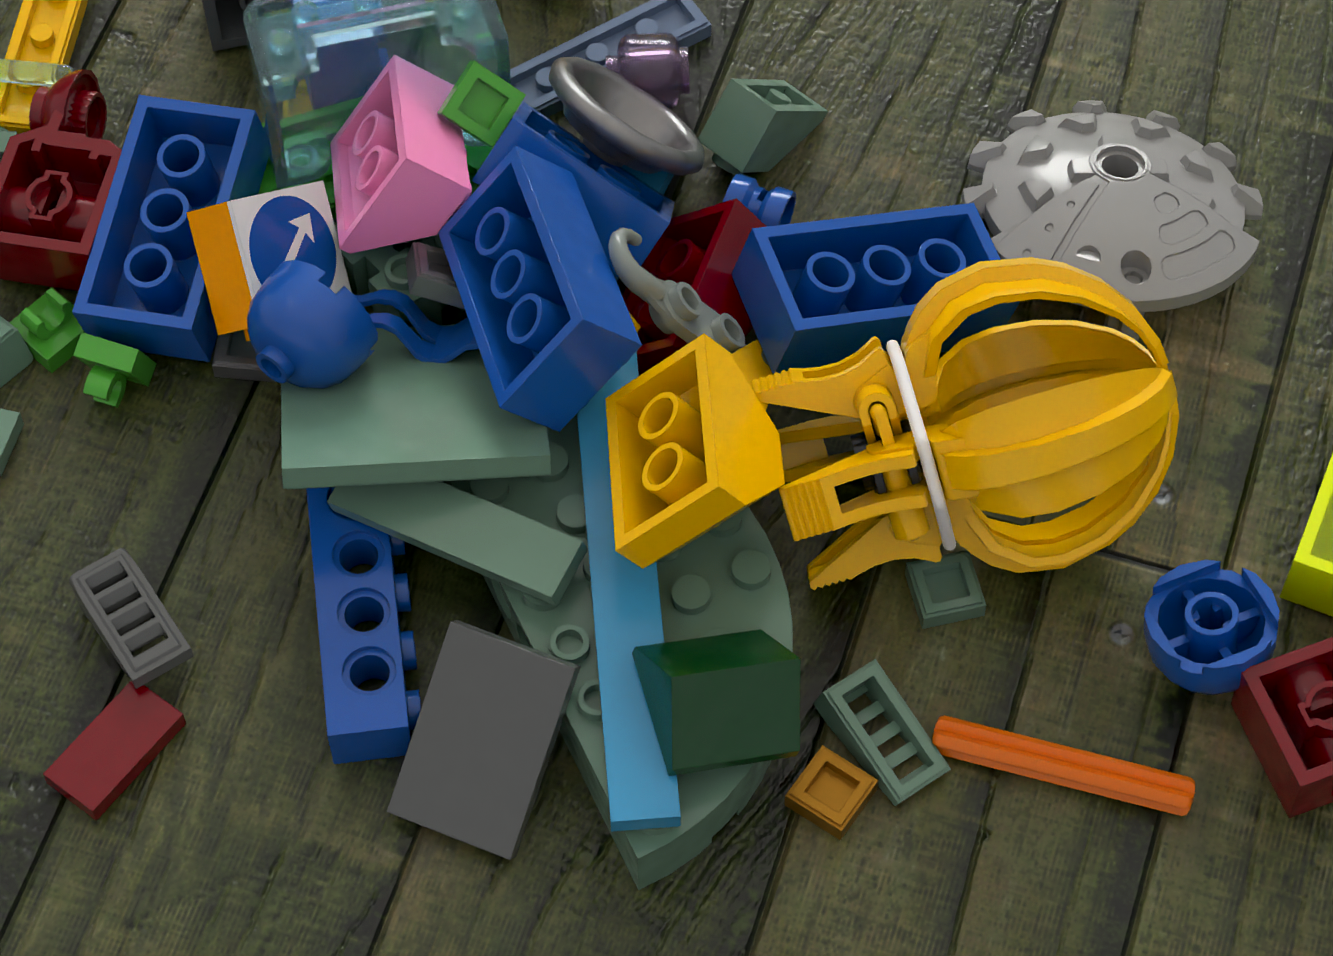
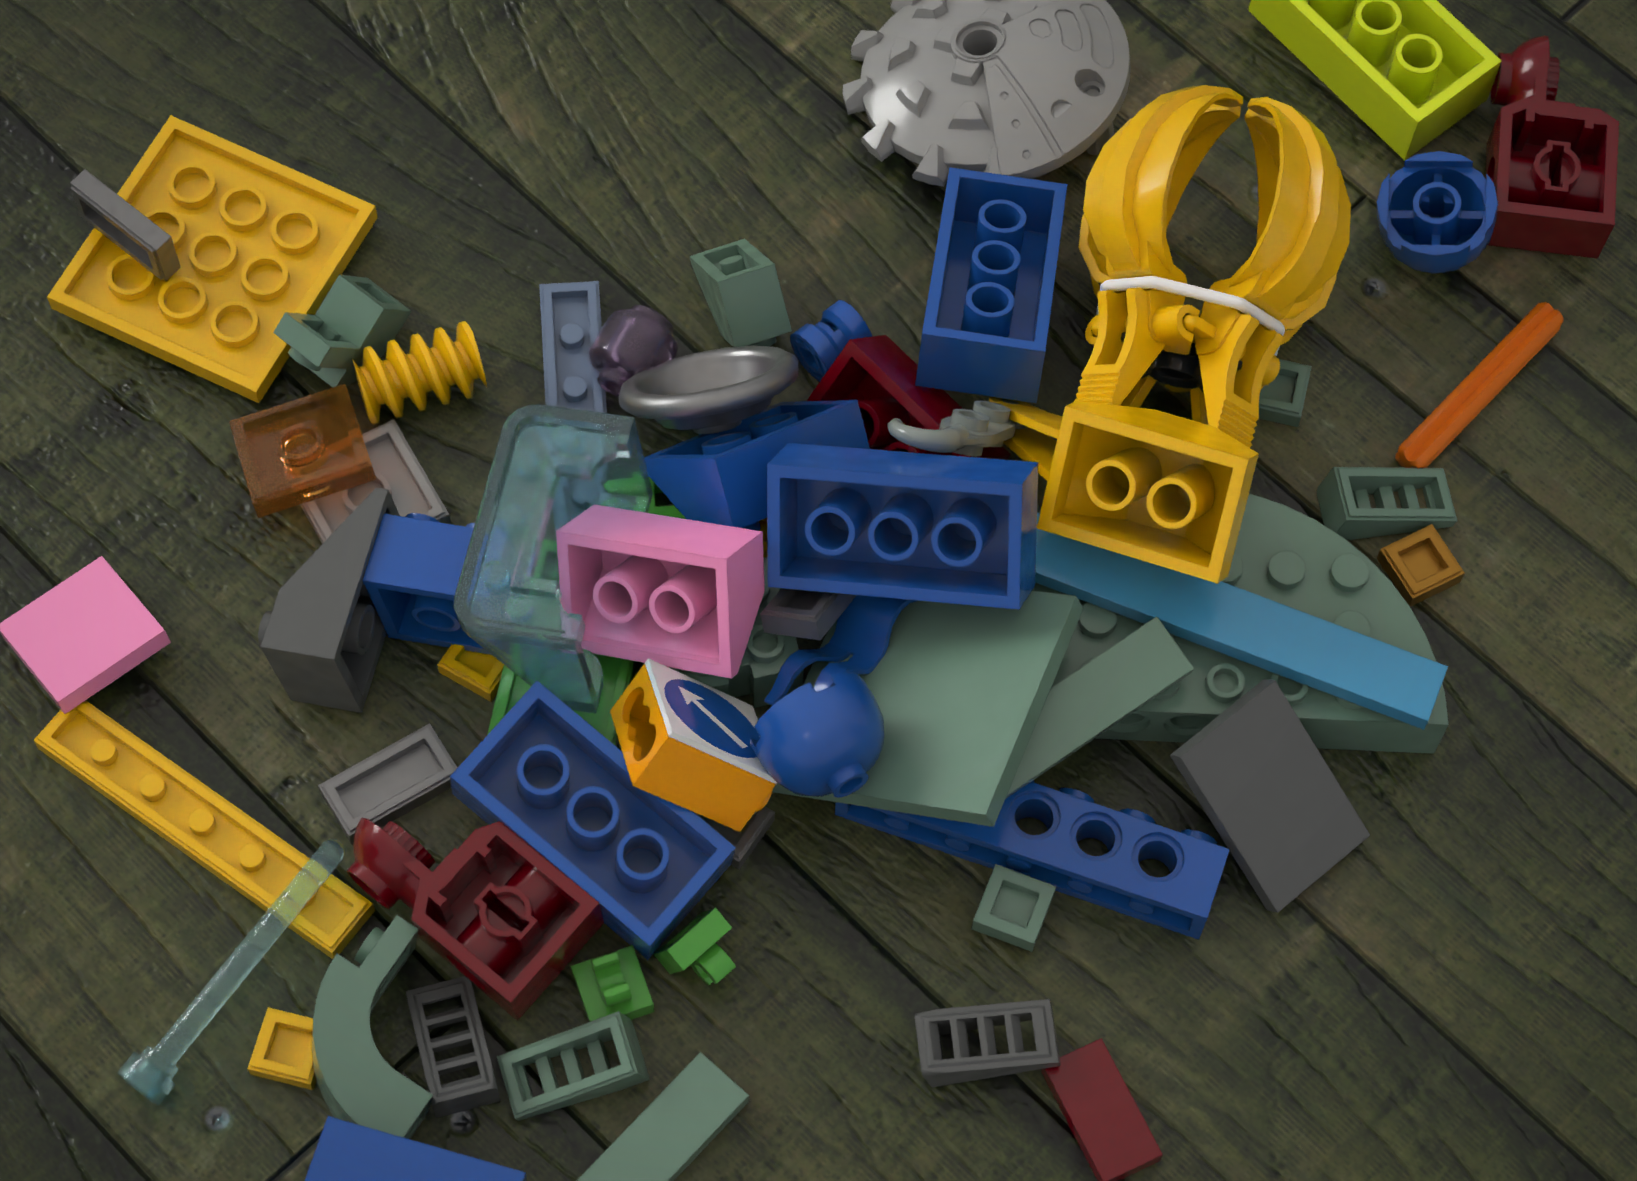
camera: 65 degrees left, 5 degrees up
bright green tile [437,60,526,147] -> none
dark green slope [632,629,801,776] -> none
none -> flat silver tile [318,723,458,844]
none -> sand green plate [972,864,1056,952]

